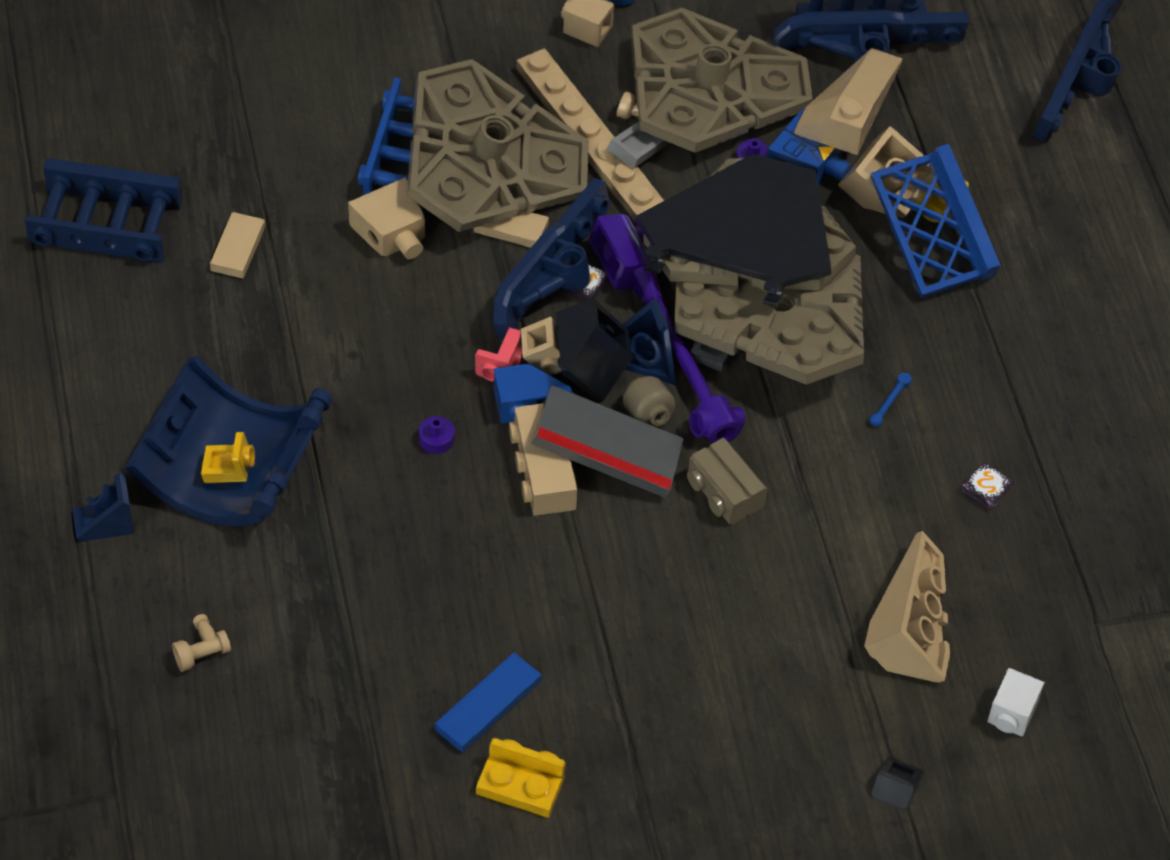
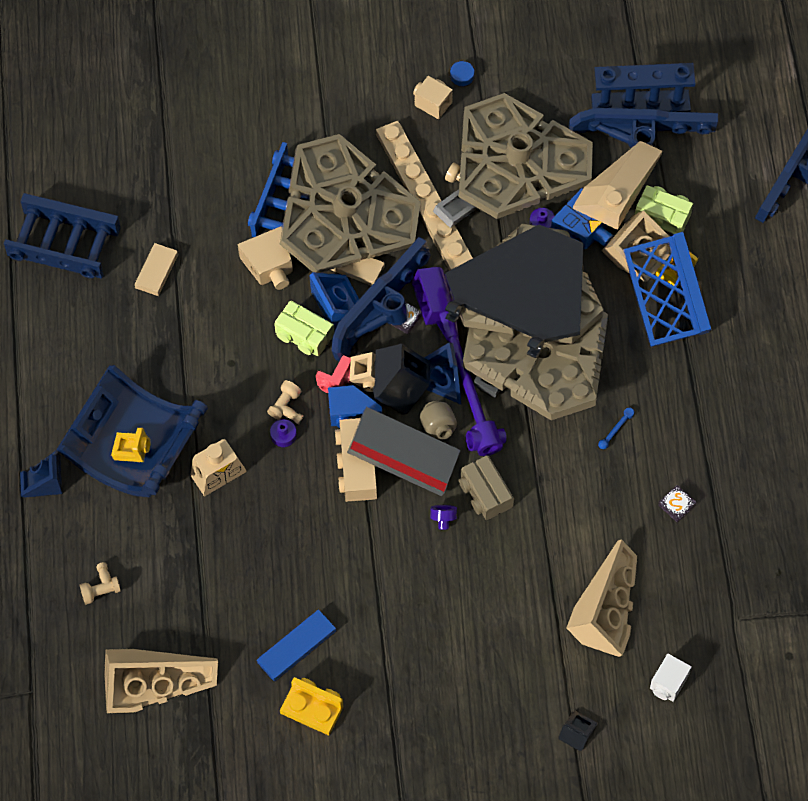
camera: 10 degrees right, 10 degrees up
none -> tan wedge [105,649,218,713]
none -> tan torso [191,439,247,497]
none -> tan piece [267,380,304,425]
none -> yellowish green brick [274,301,334,356]
none -> blue slope [309,272,359,332]
none -> dark purple tile [430,505,457,530]
none -> yellowish green brick [635,185,693,234]

